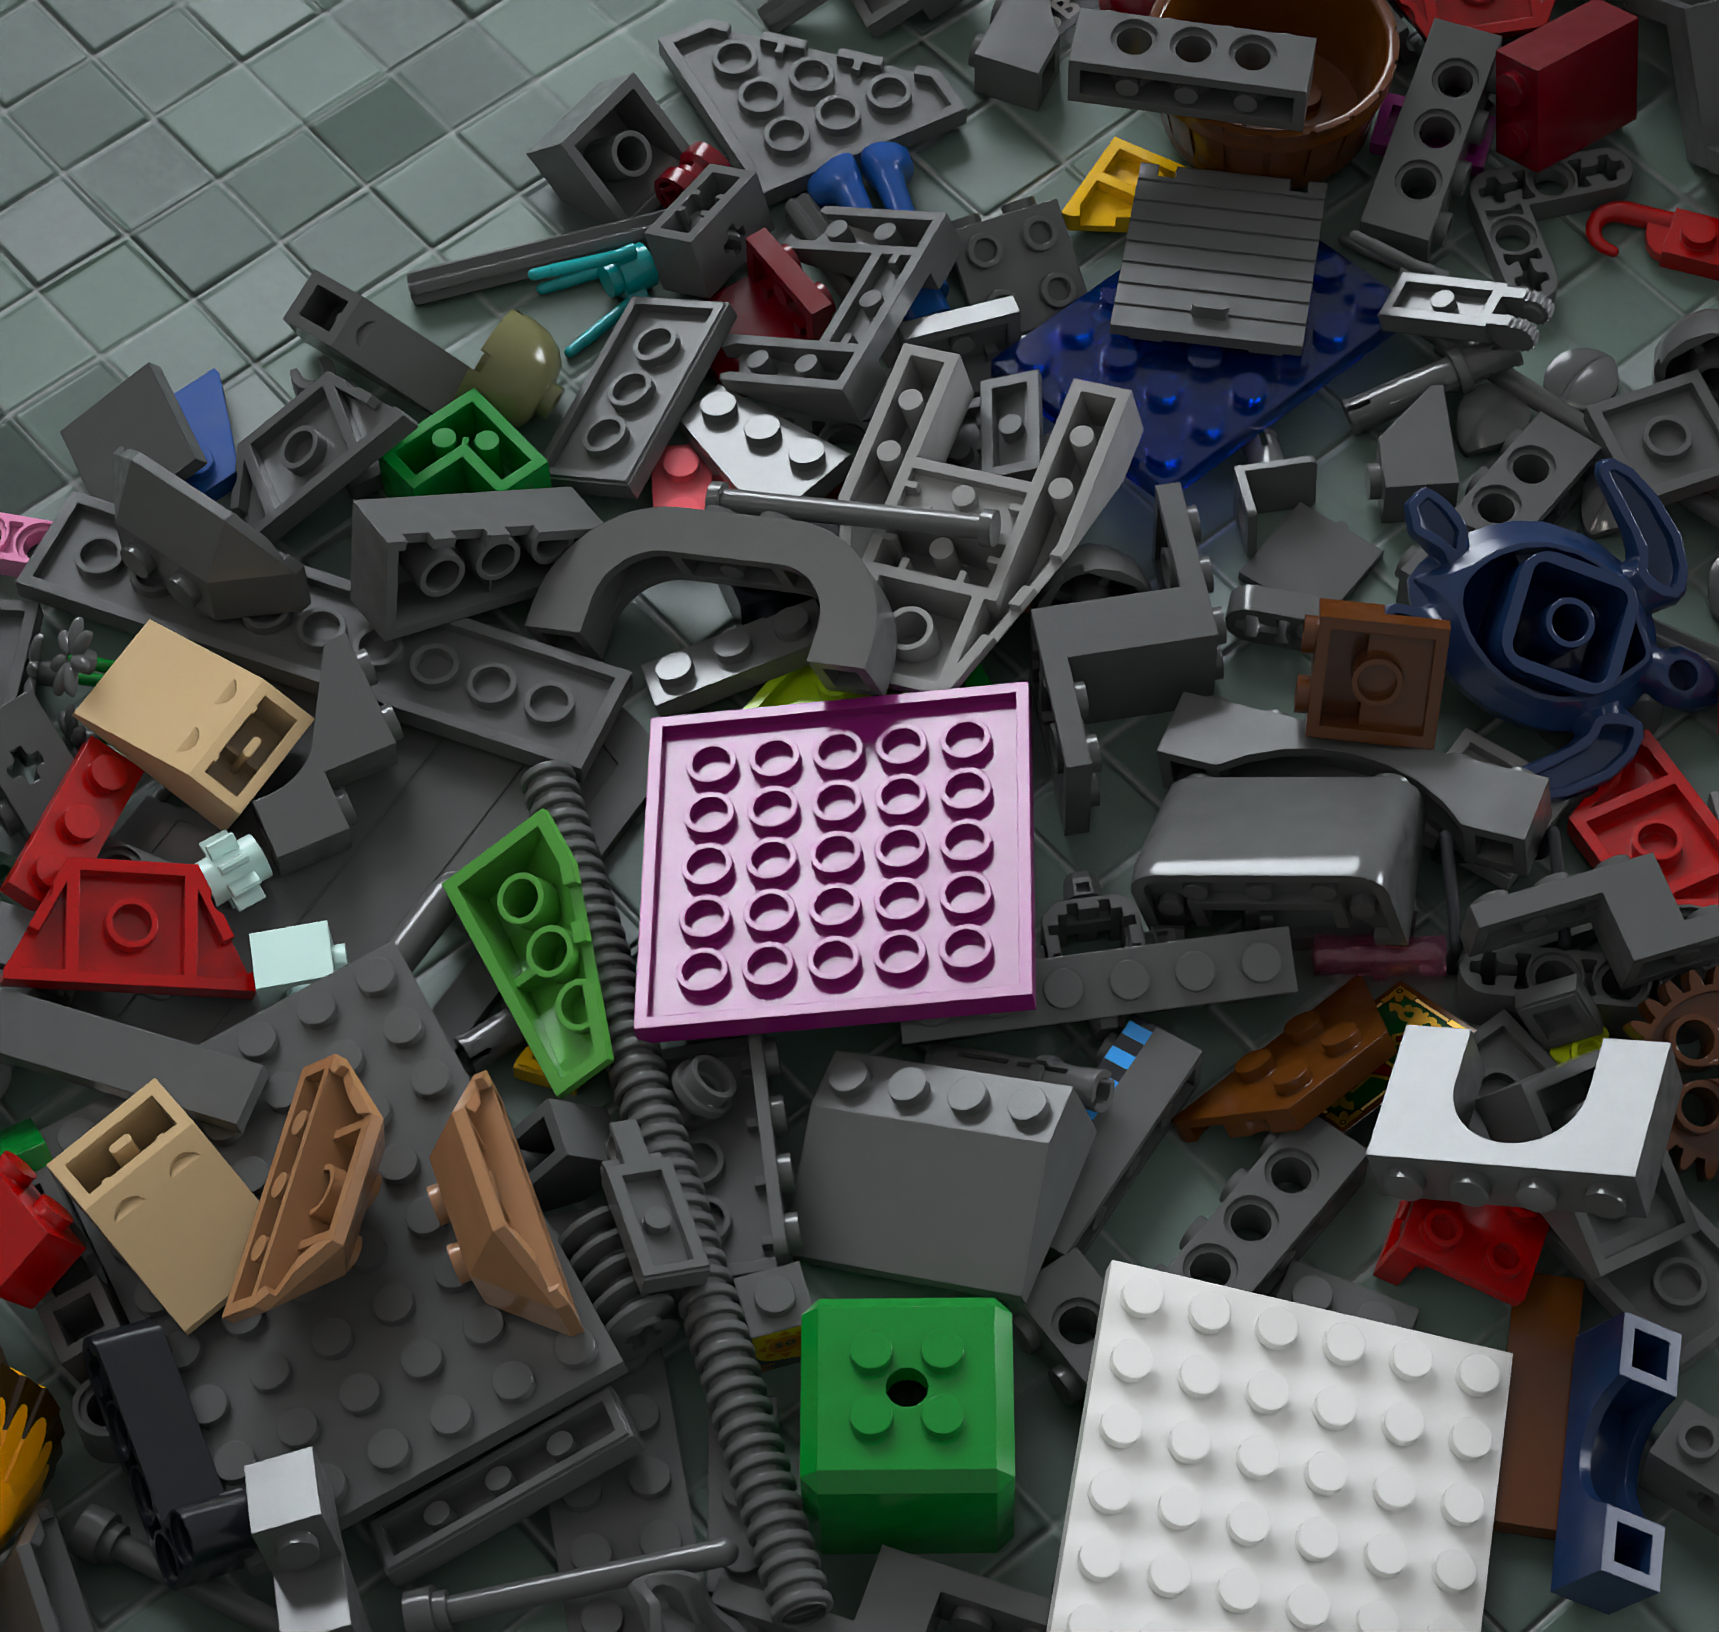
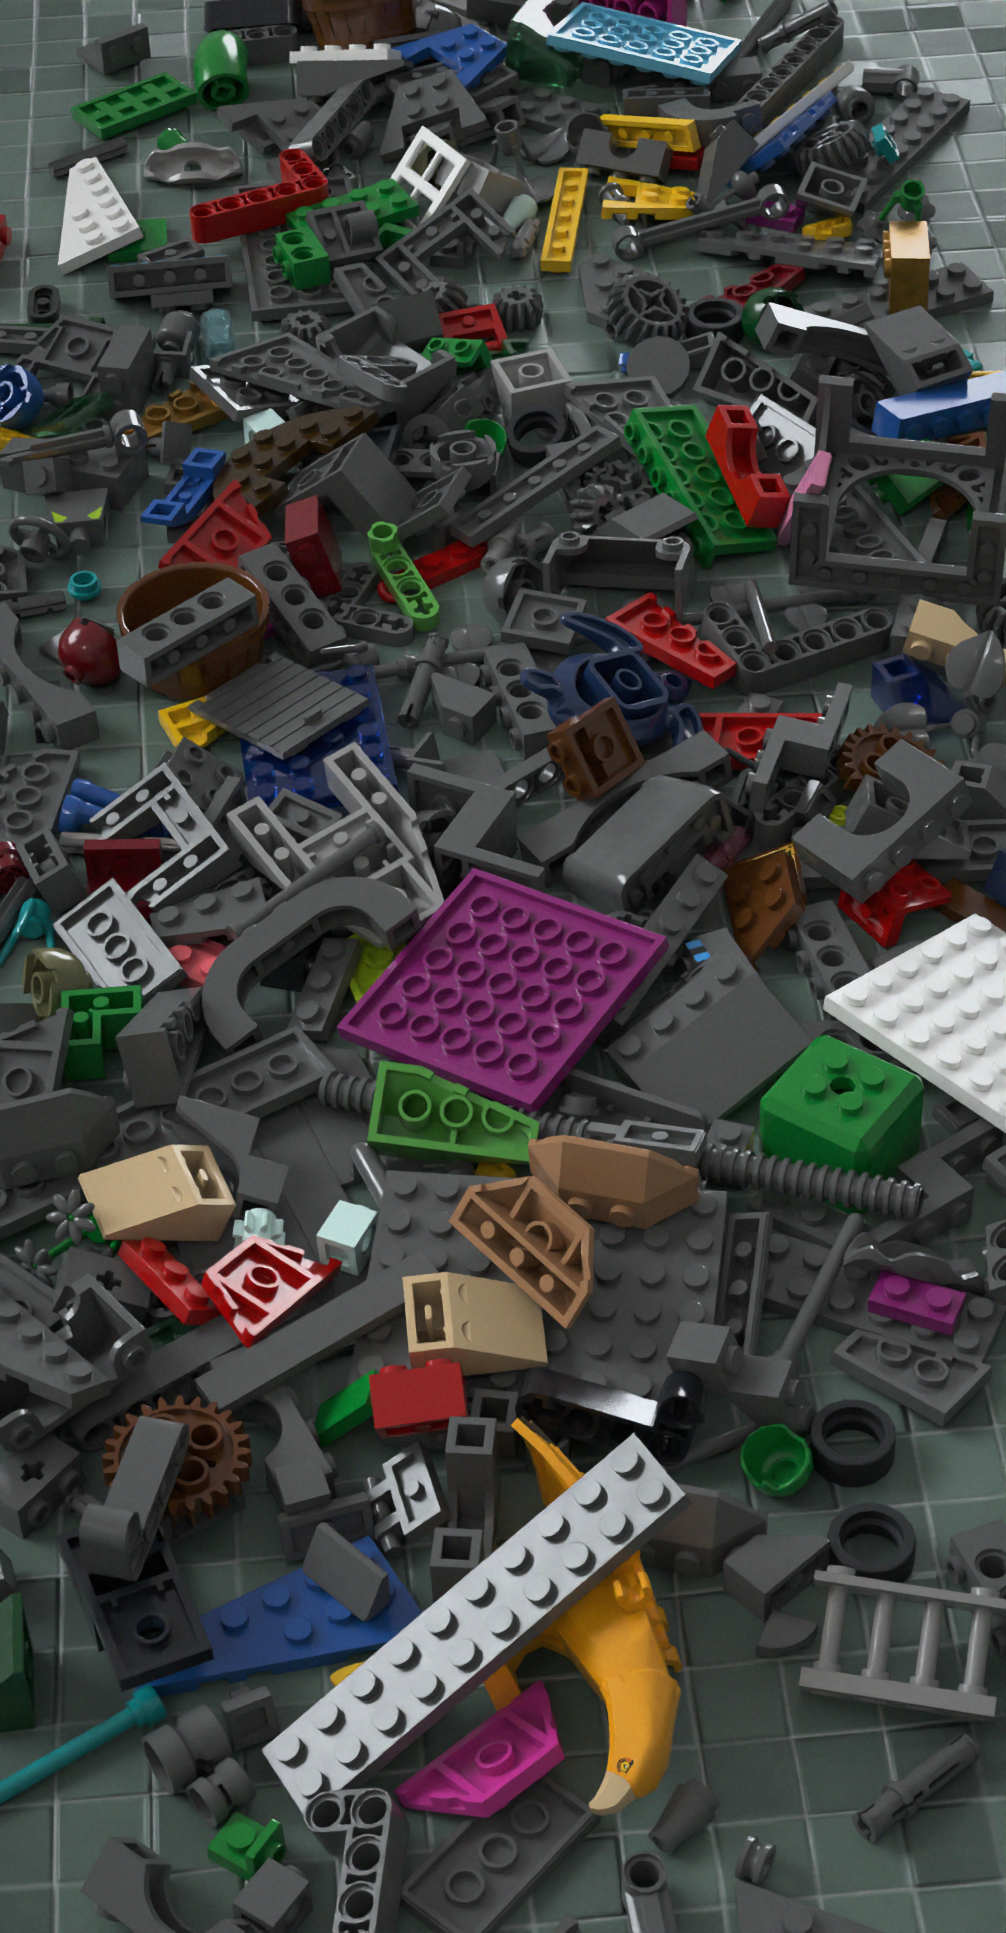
camera: 55 degrees left, 15 degrees down
dark grey hinge [1377,272,1555,352] -> none
none -> bright green beam [367,521,441,631]

